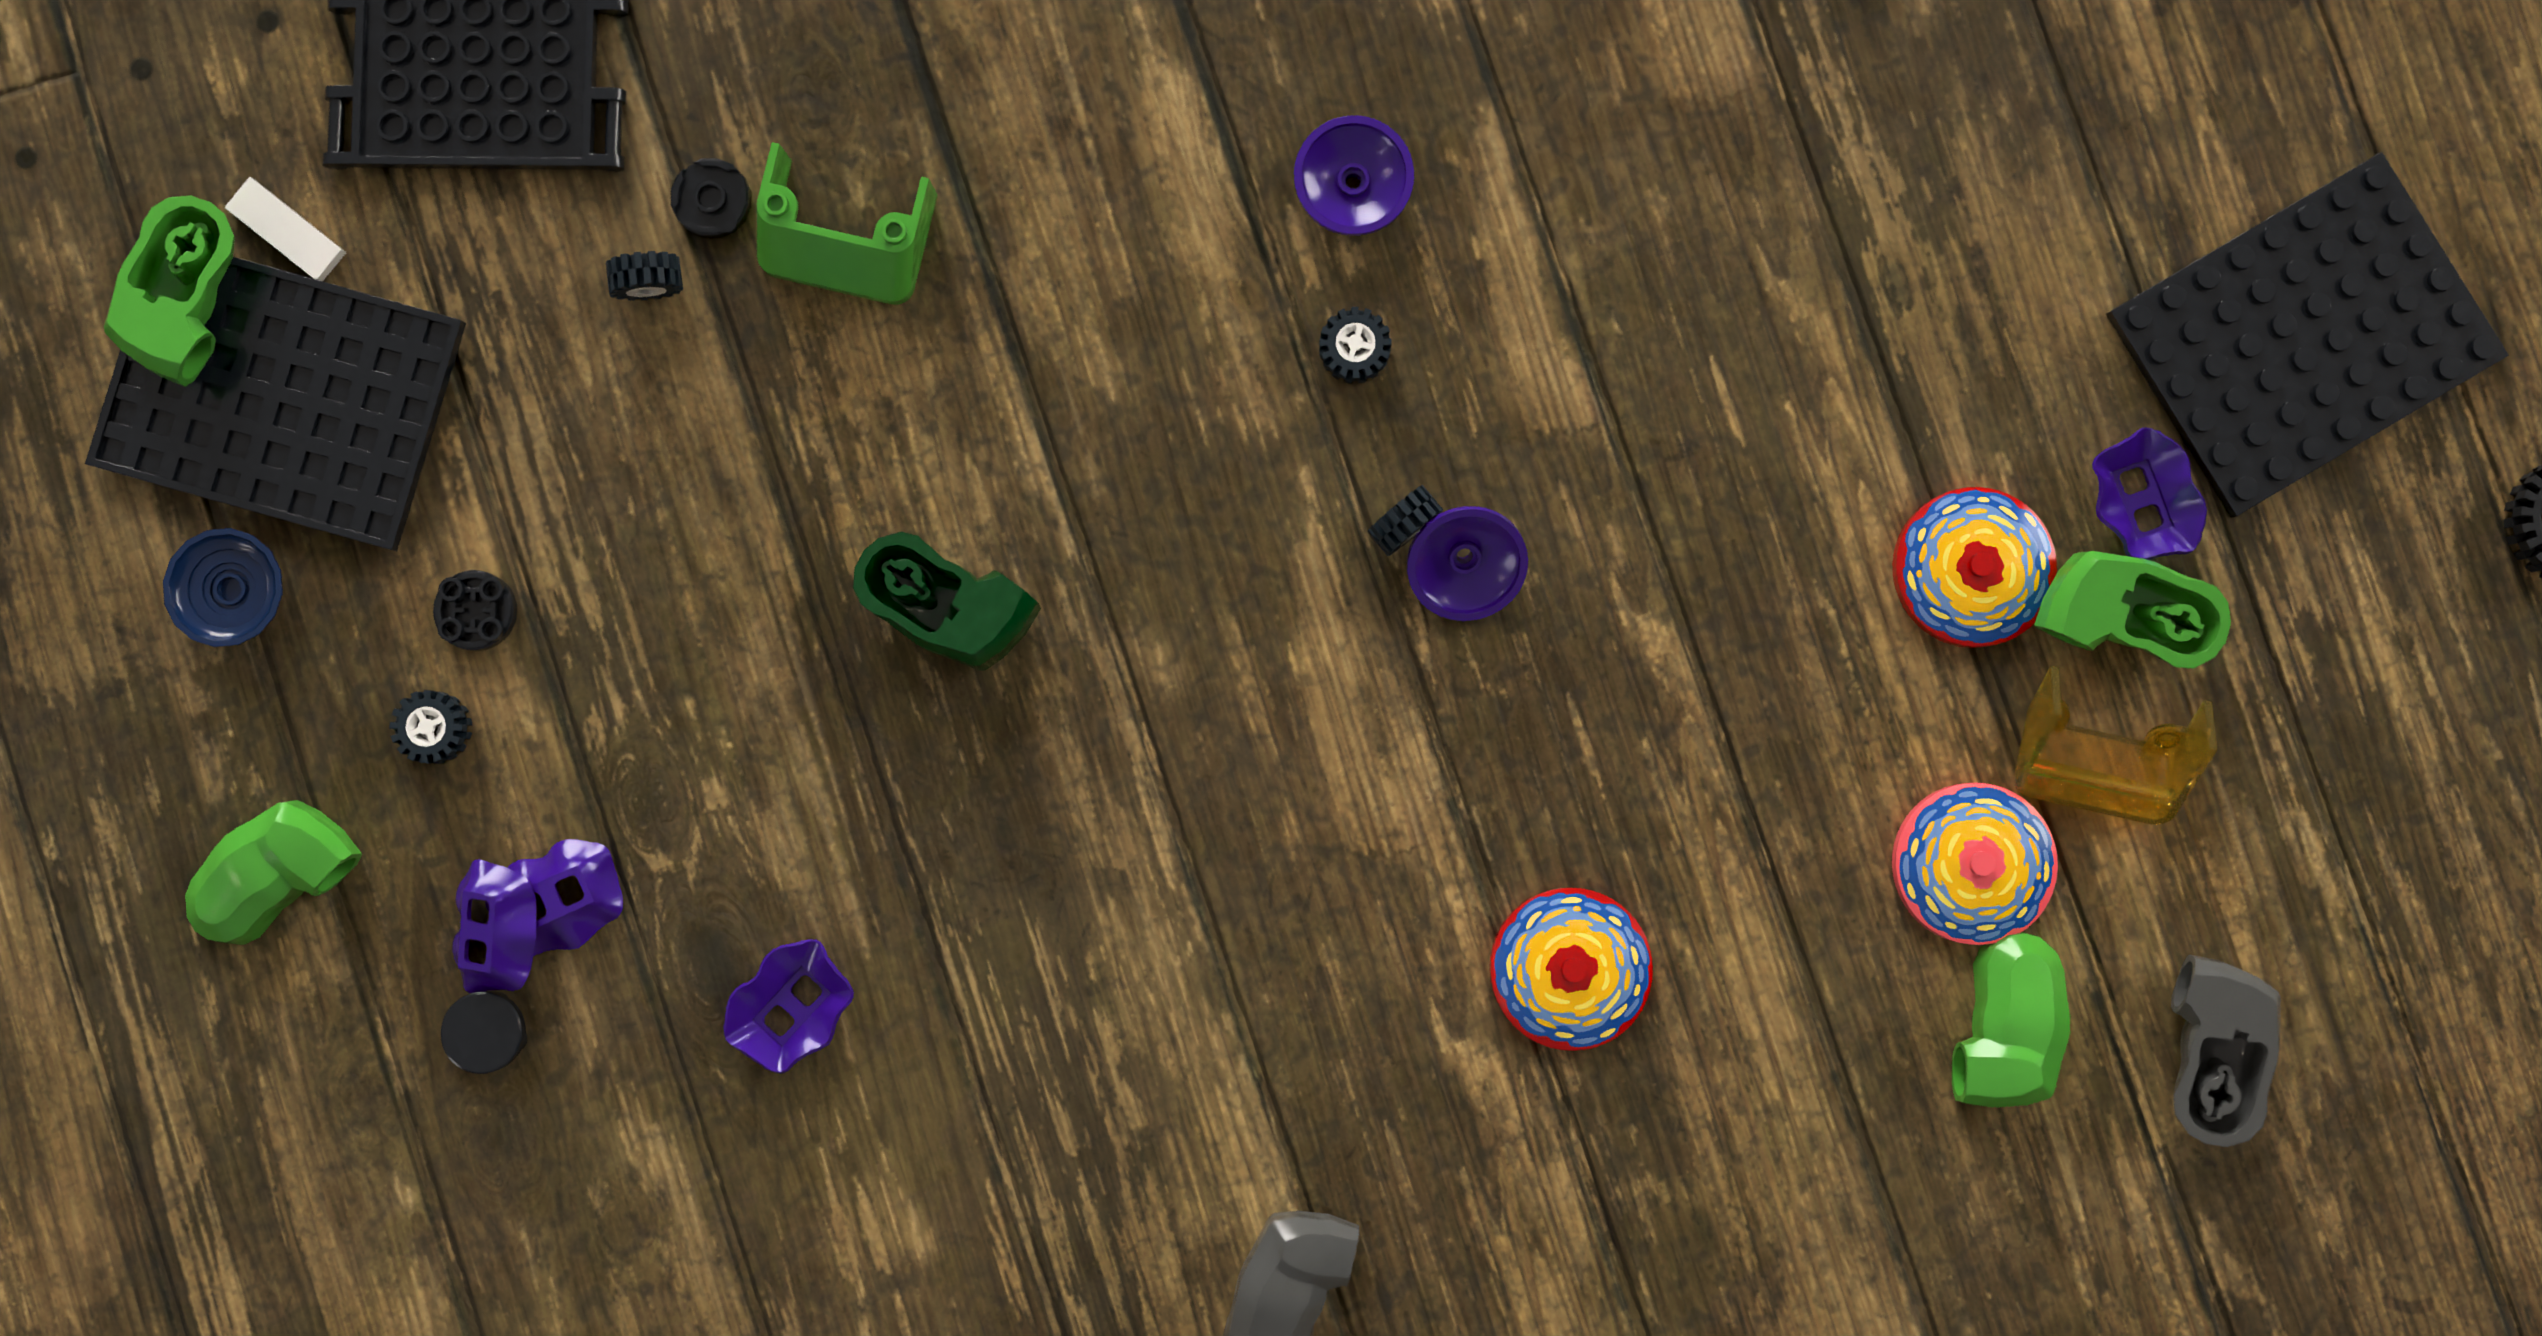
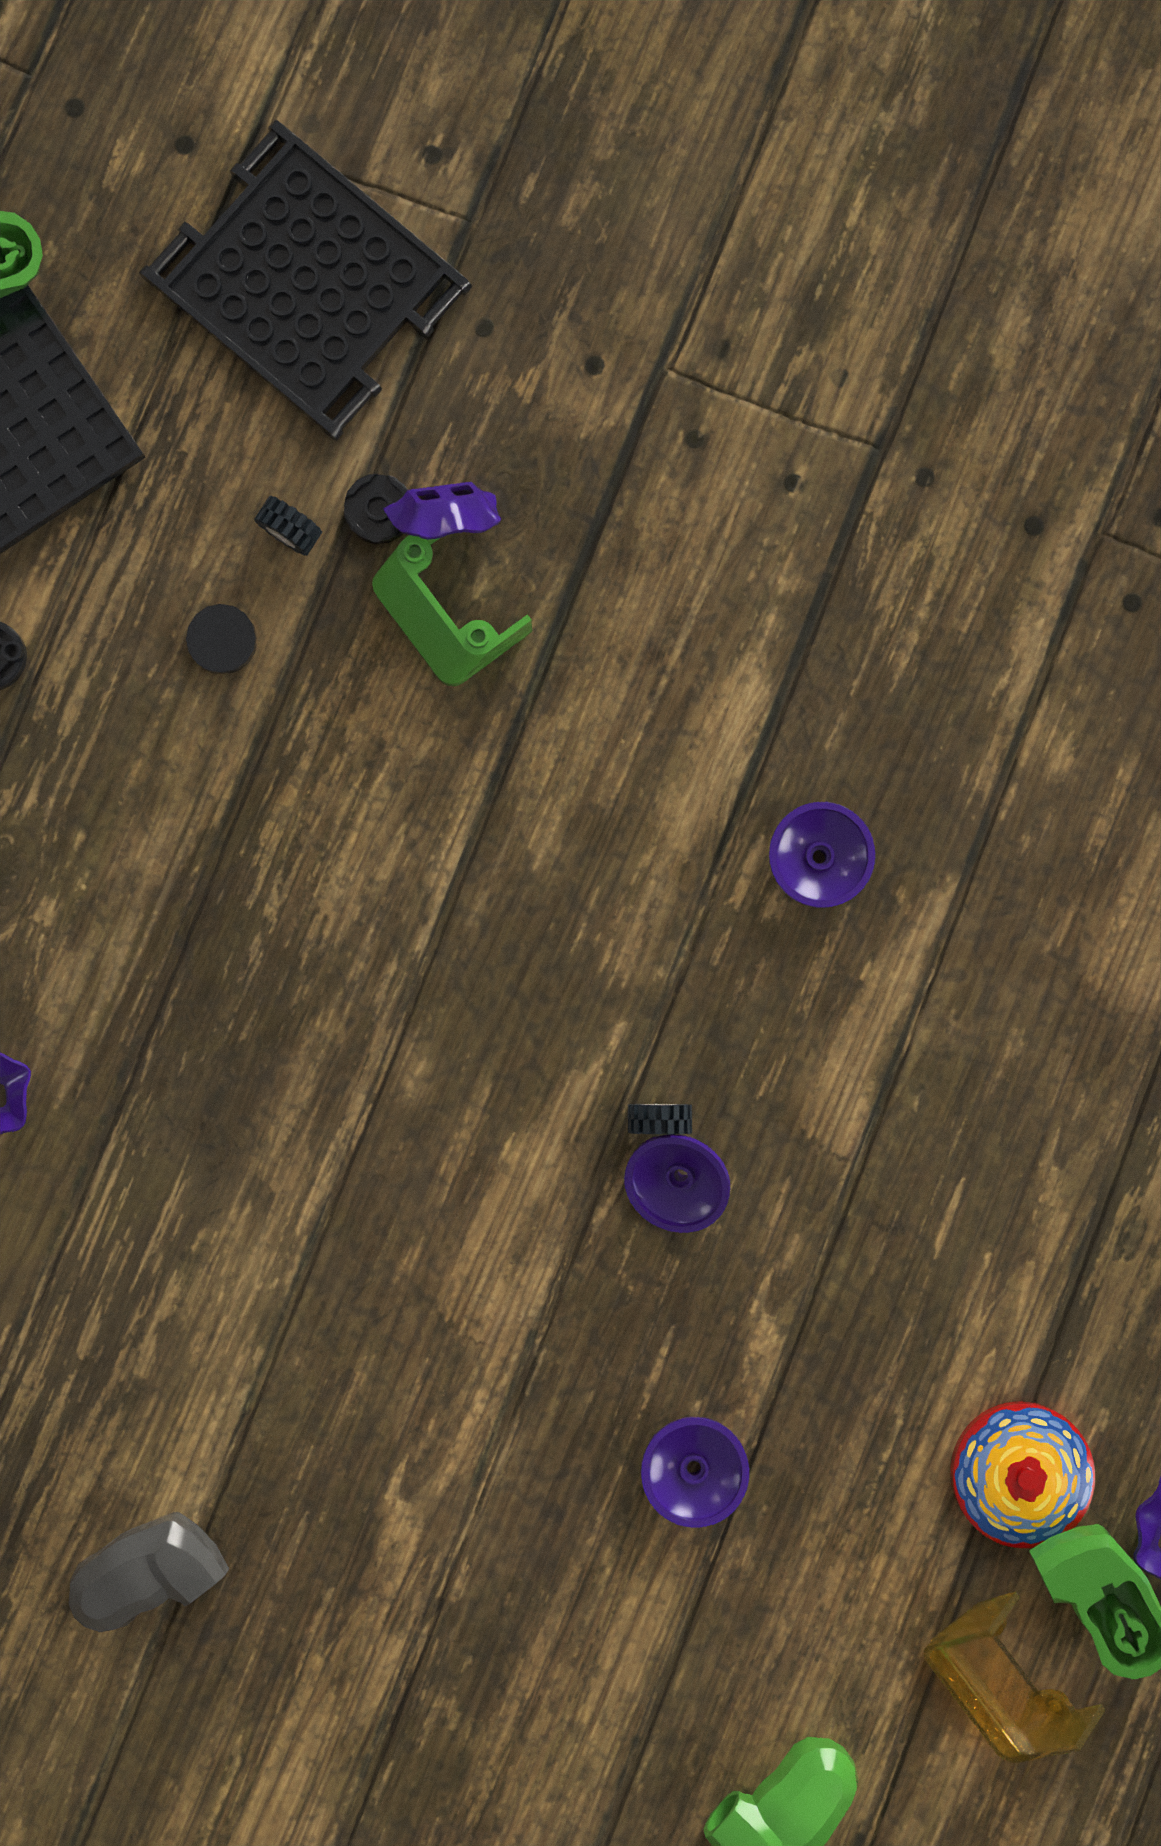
camera: 30 degrees right, 0 degrees up
white tile [224,177,346,281] -> none
dark green piece [853,532,1041,671] -> none
black wheel [1319,307,1392,384] -> none
dish [1489,887,1653,1051] -> none
dish [1892,783,2058,945] -> none
none -> black tile [186,604,257,674]
none -> dark purple piece [384,482,501,540]
none -> dark purple dish [641,1417,749,1528]

